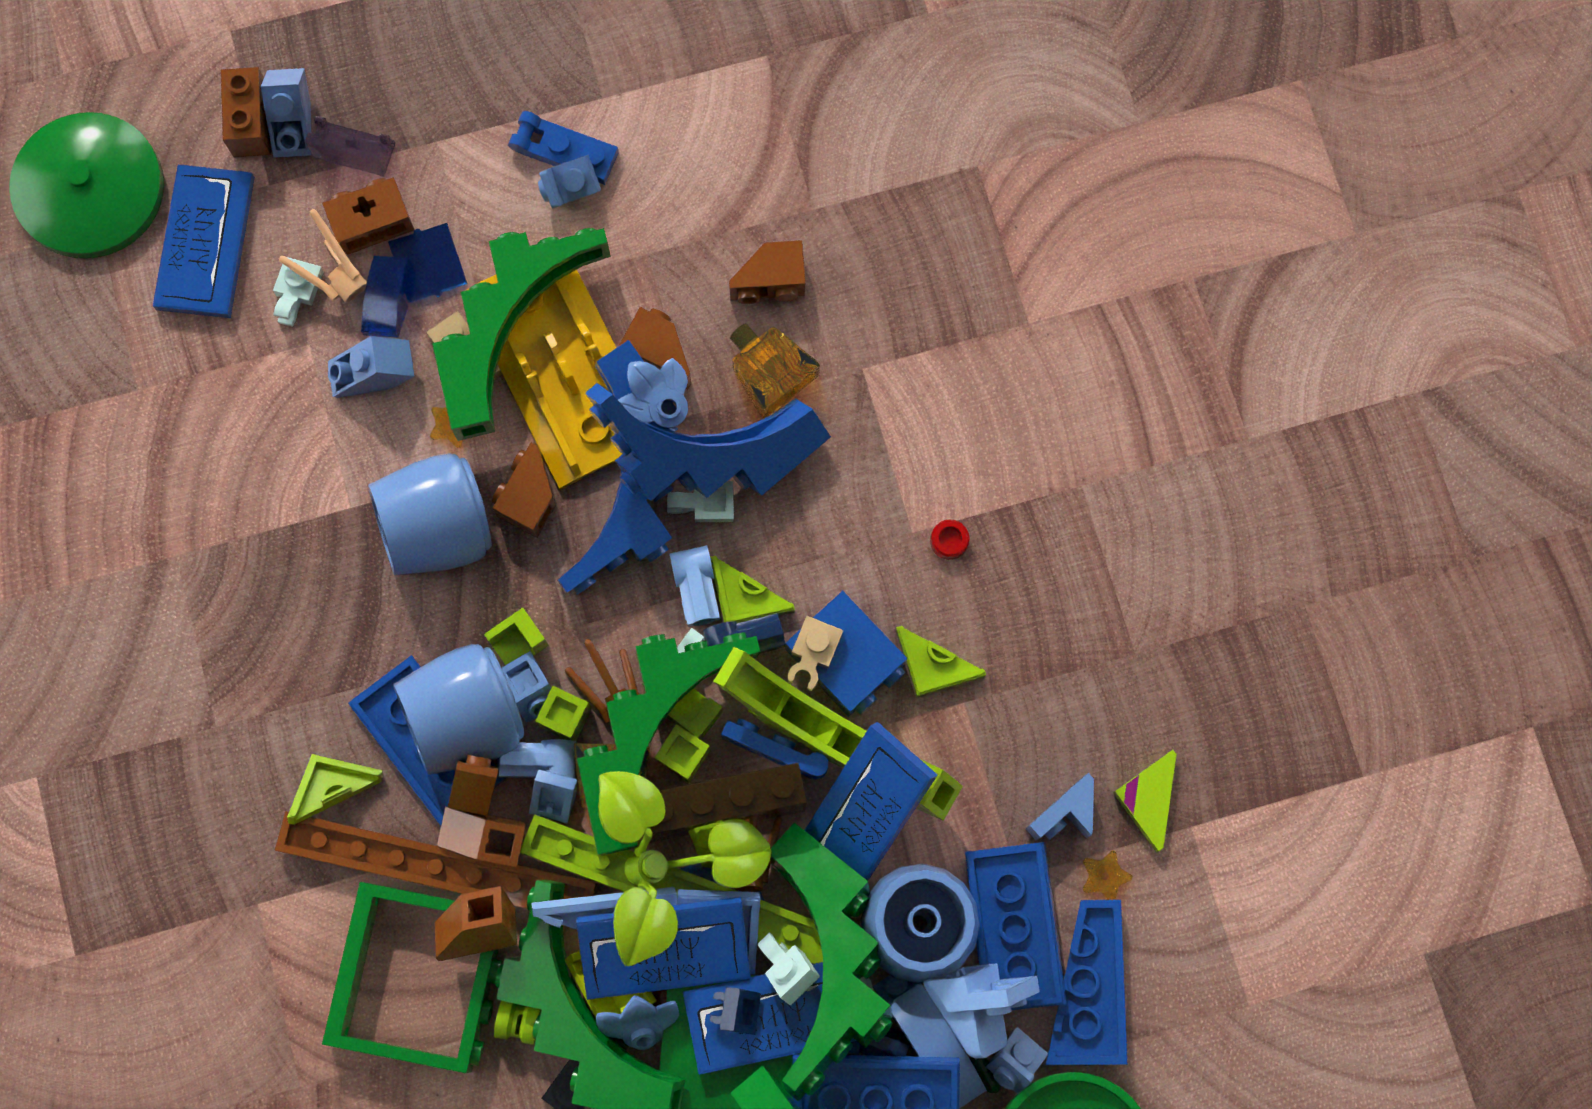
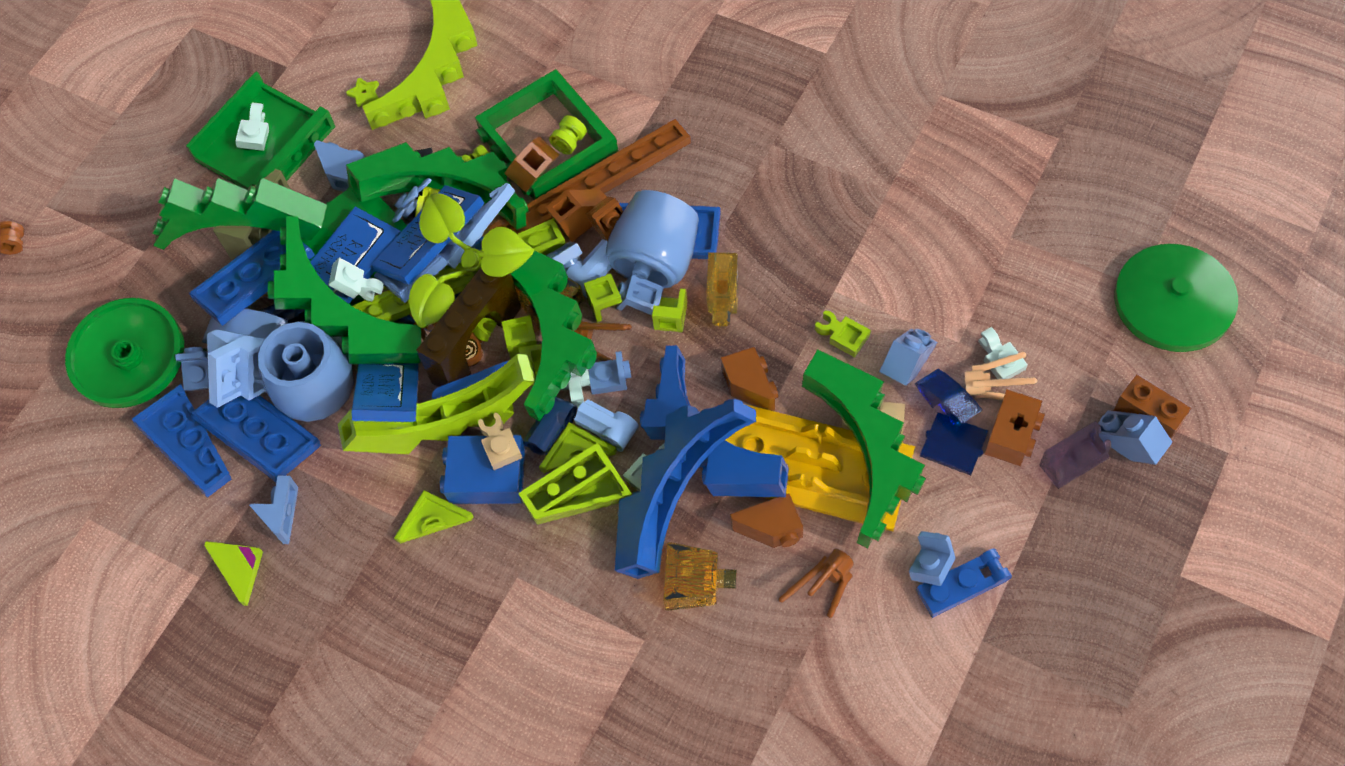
camera: 145 degrees right, 15 degrees down
blue tile [153,164,255,318] -> none
lime tile [287,754,383,825] -> none
medium blue piece [368,454,492,575] -> none
medium blue plate [618,358,688,428] -> none
dark blue tile [710,987,761,1035] -> none
dark orange slope [729,240,806,304] -> none
red tile [930,519,970,560] -> none
clear yellow plate [1083,851,1133,900] -> none
none -> lime wedge [518,442,632,525]
none -> lime wheel [549,115,587,155]
none -> medium blue bracket [589,351,631,395]
none -> clear yellow torso [707,252,739,326]
none -> dark orange plant [779,549,854,618]
none -> lime plate [815,310,871,358]

